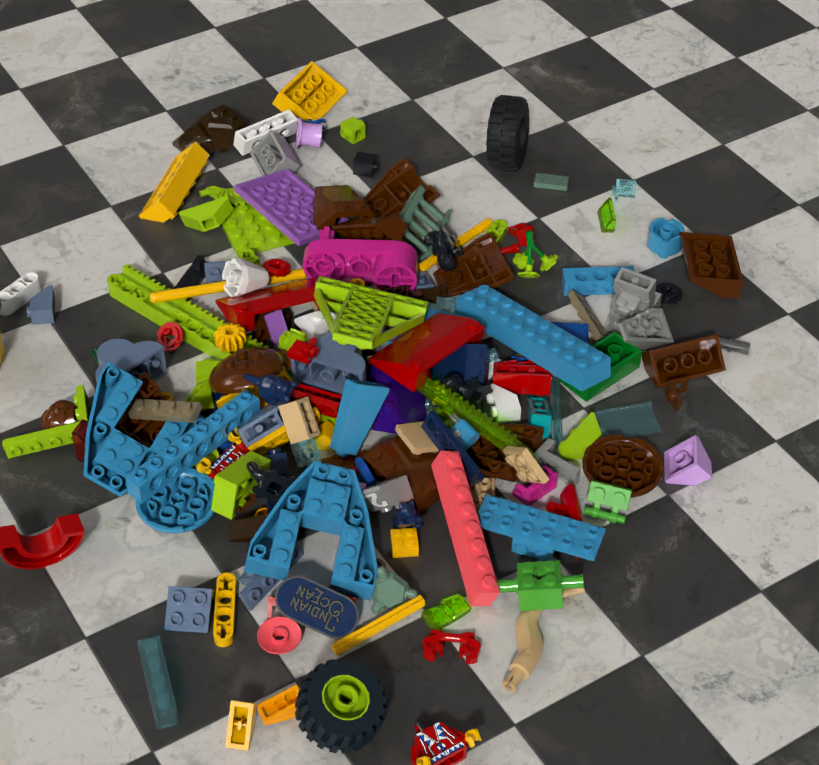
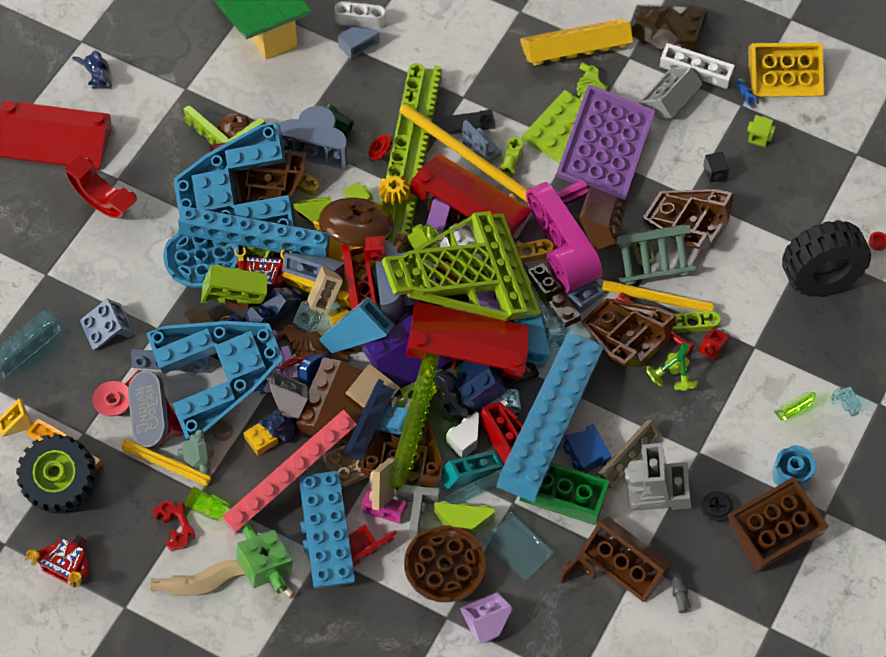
camera: 60 degrees right, 15 degrees up
dark tan plate [127,399,203,423] -> none
lime slope [179,196,234,232] -> none
yellow beam [213,572,237,647] -> none
white cone [222,258,270,297] -> none
dark blue animal [243,374,298,405] -> none
black animal [246,461,297,506] -> none
red gear [262,259,291,278] -> none
lavender piece [295,118,322,149] -> none
reddish brown wedge [313,185,380,230] -> none
black animal [424,225,464,271] -> none
sand green tile [534,172,569,191] -> none
dark azure brick [561,266,635,296] -> none
bright green plate [584,479,633,524] -> none
light grey wedge [618,308,674,351] -> none

